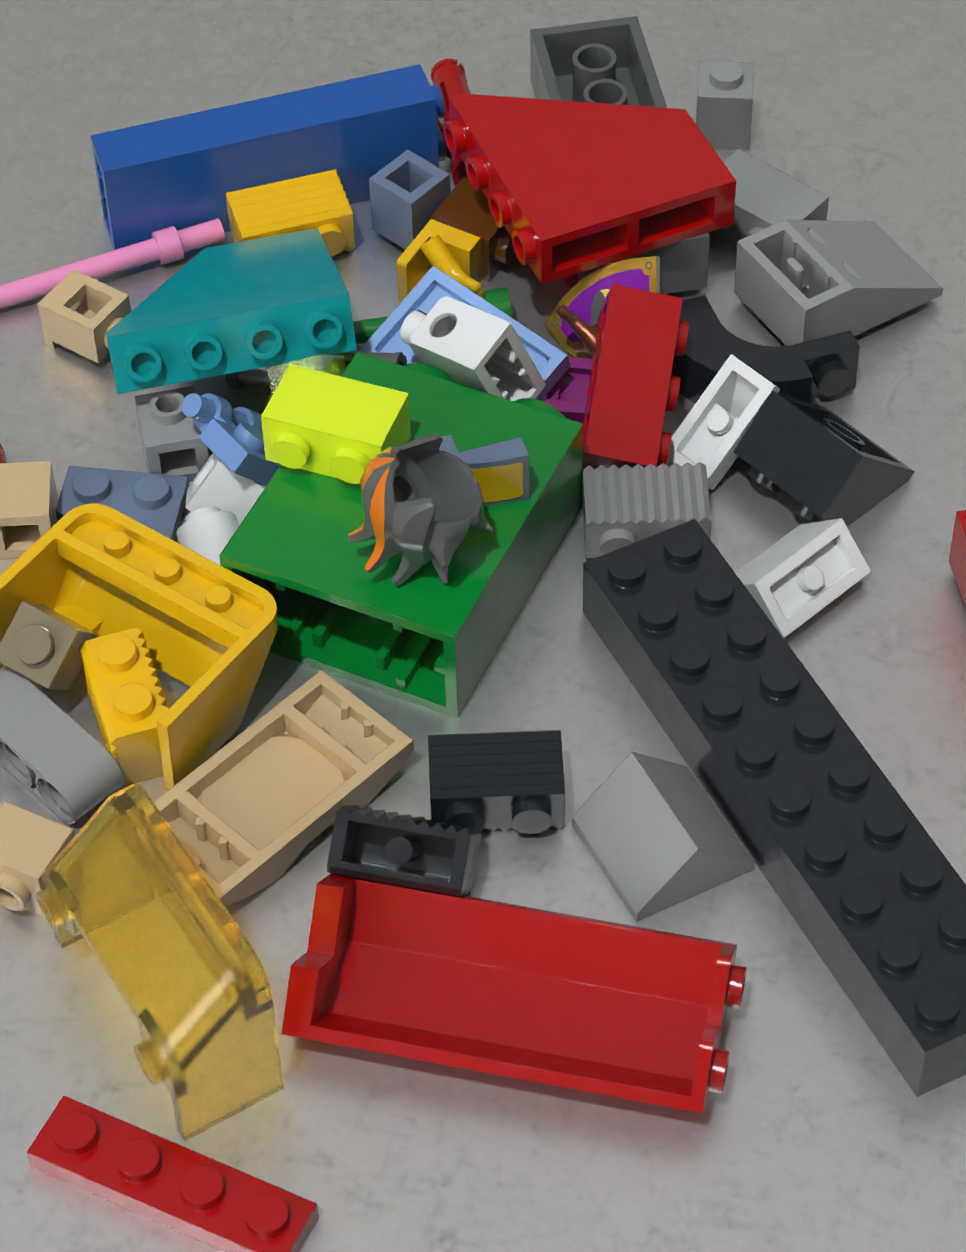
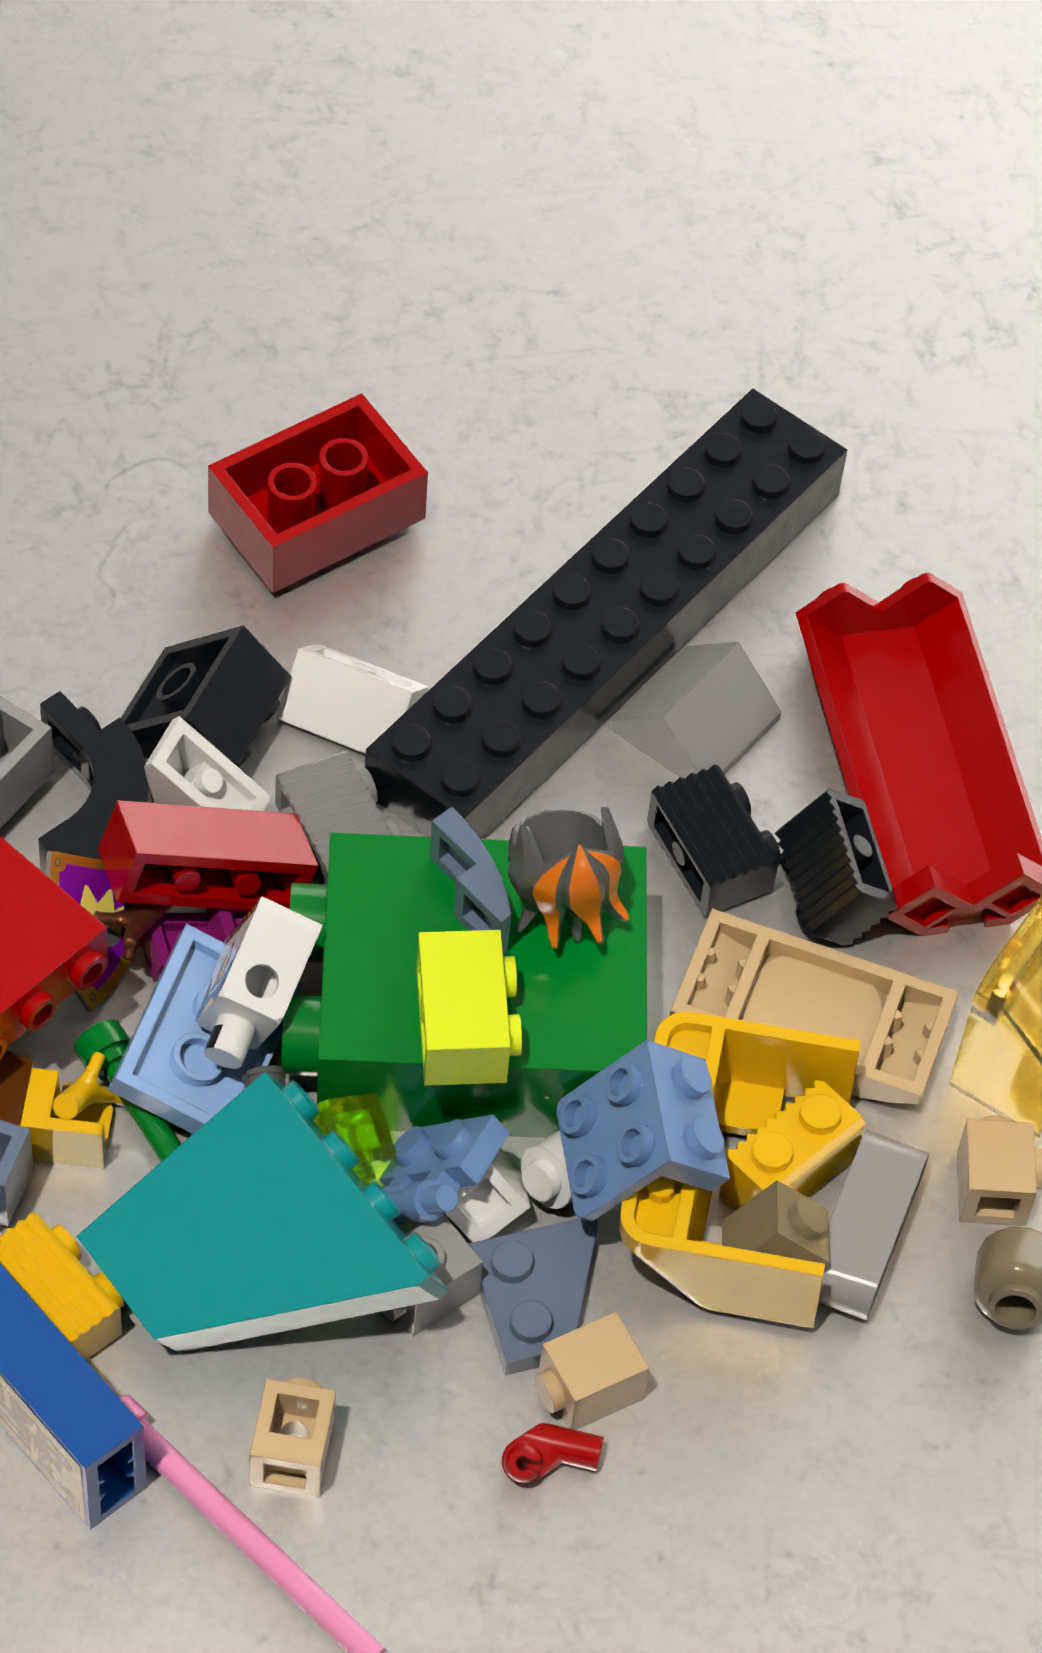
camera: 120 degrees left, 5 degrees up
none -> medium blue bracket [557,1040,730,1221]

